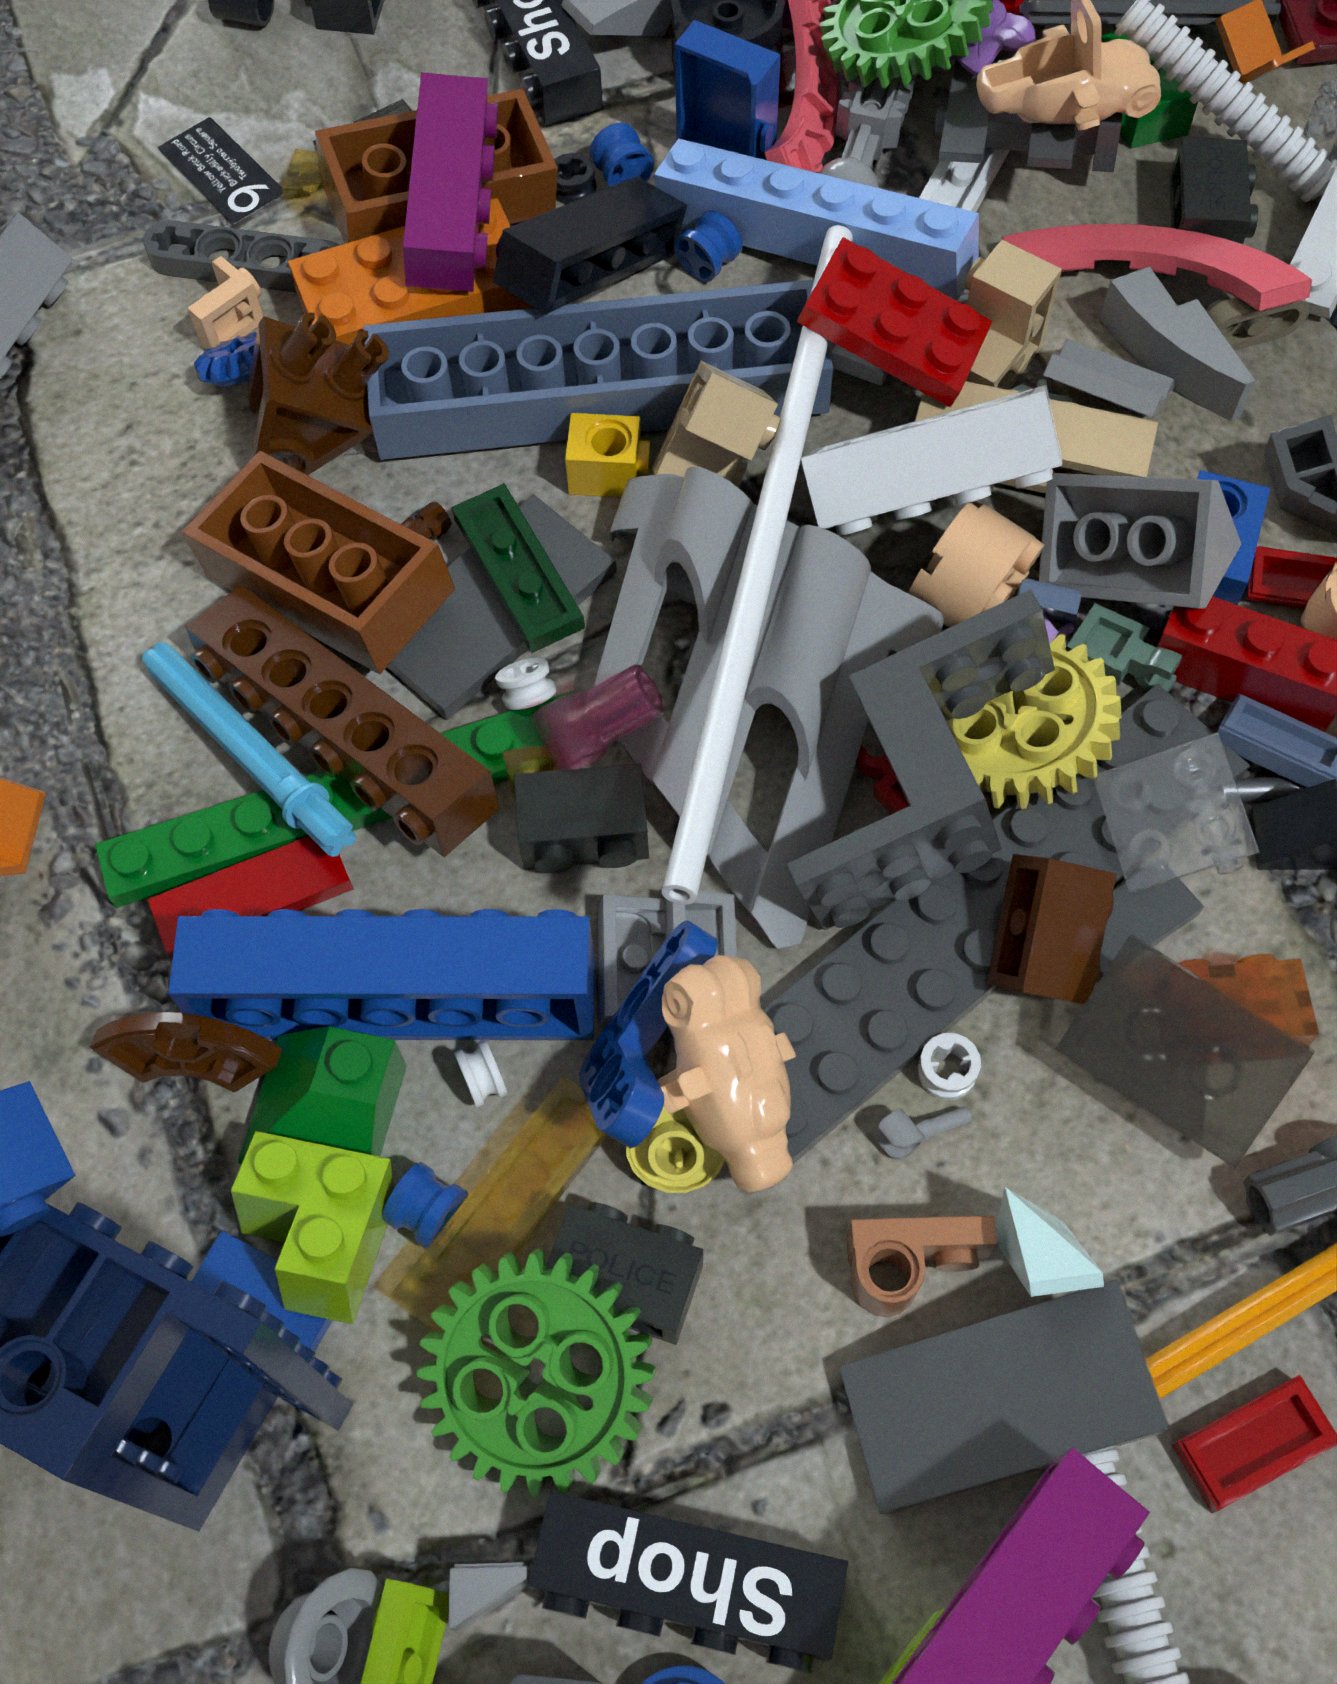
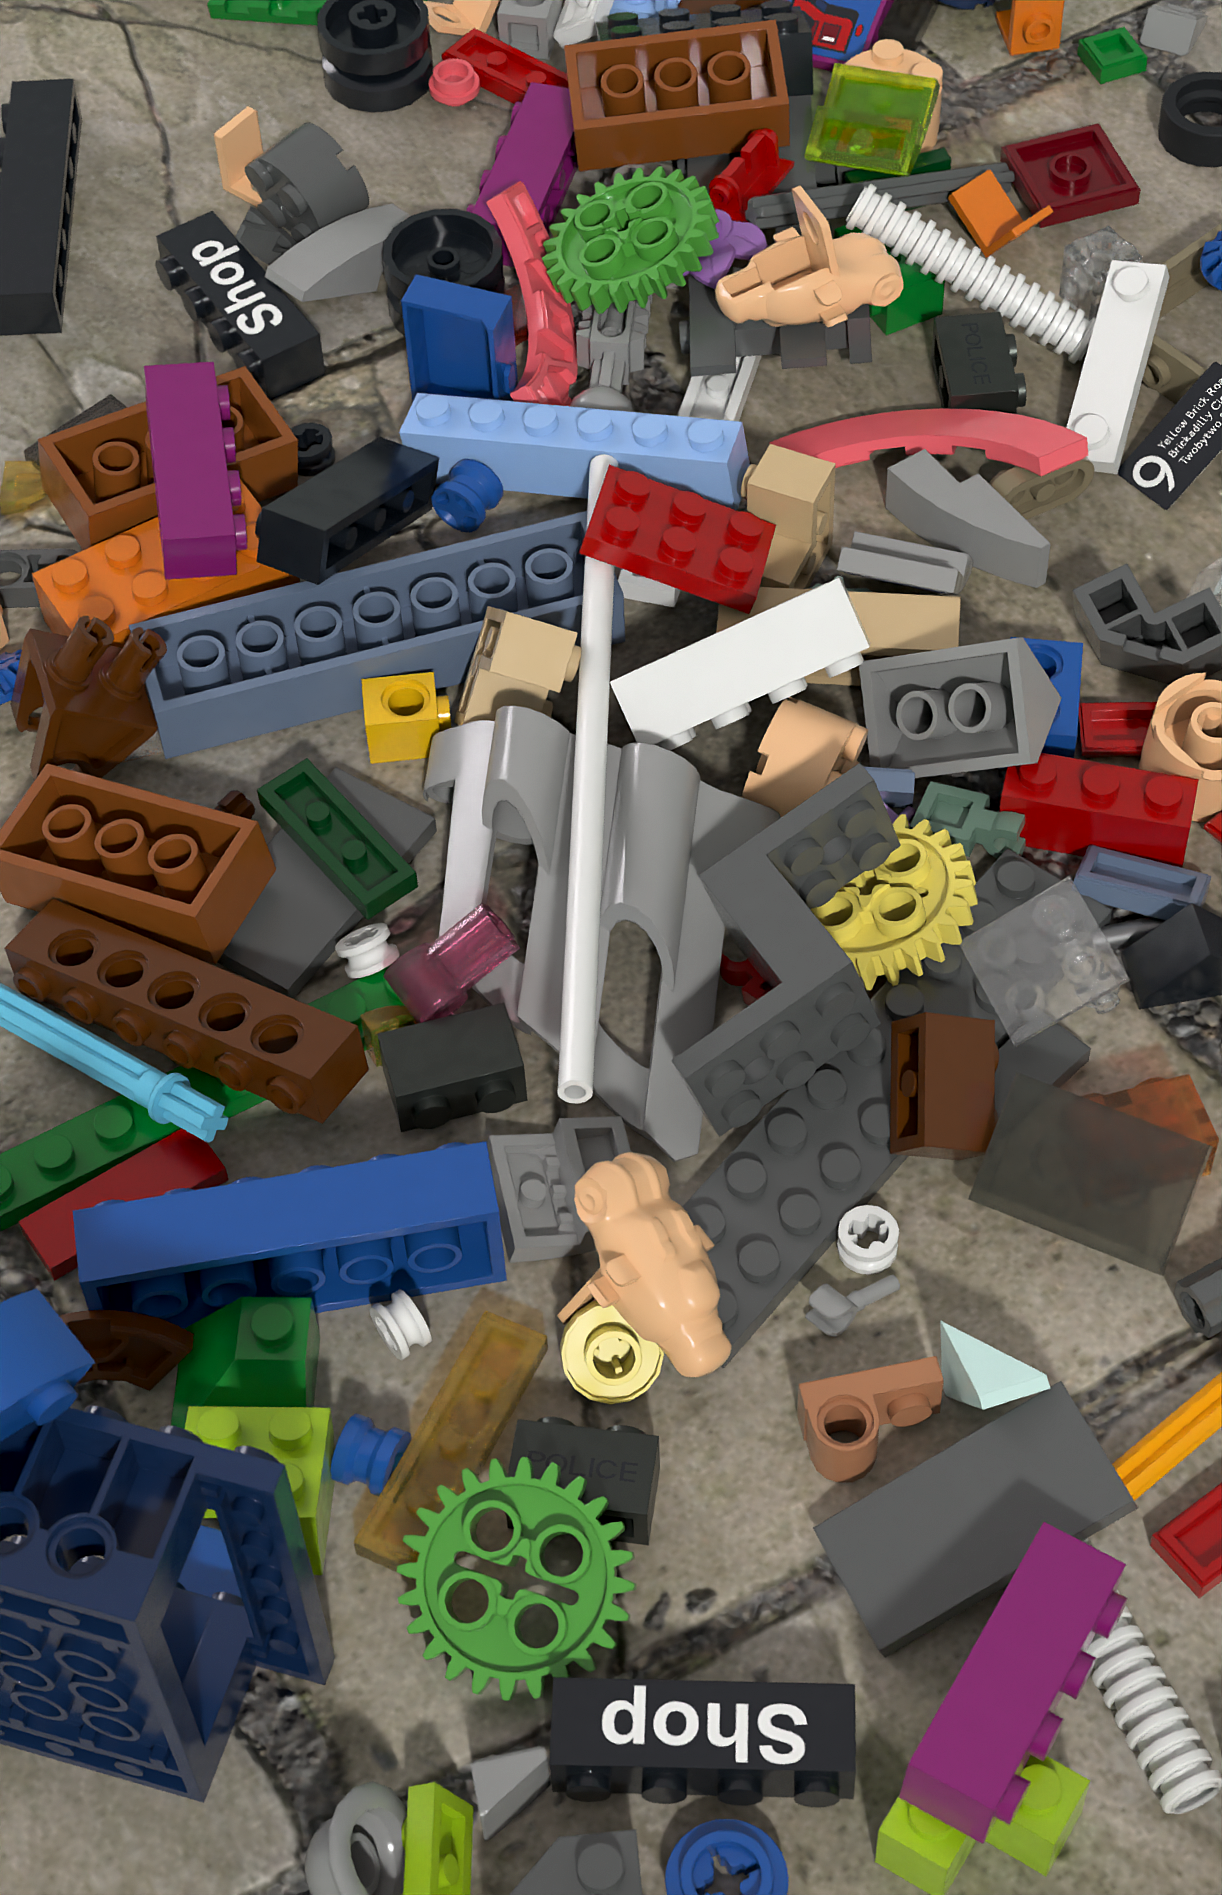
camera: 10 degrees left, 10 degrees down
blue beam [579,920,718,1149] -> none
blue wheel [589,122,655,187] -> none

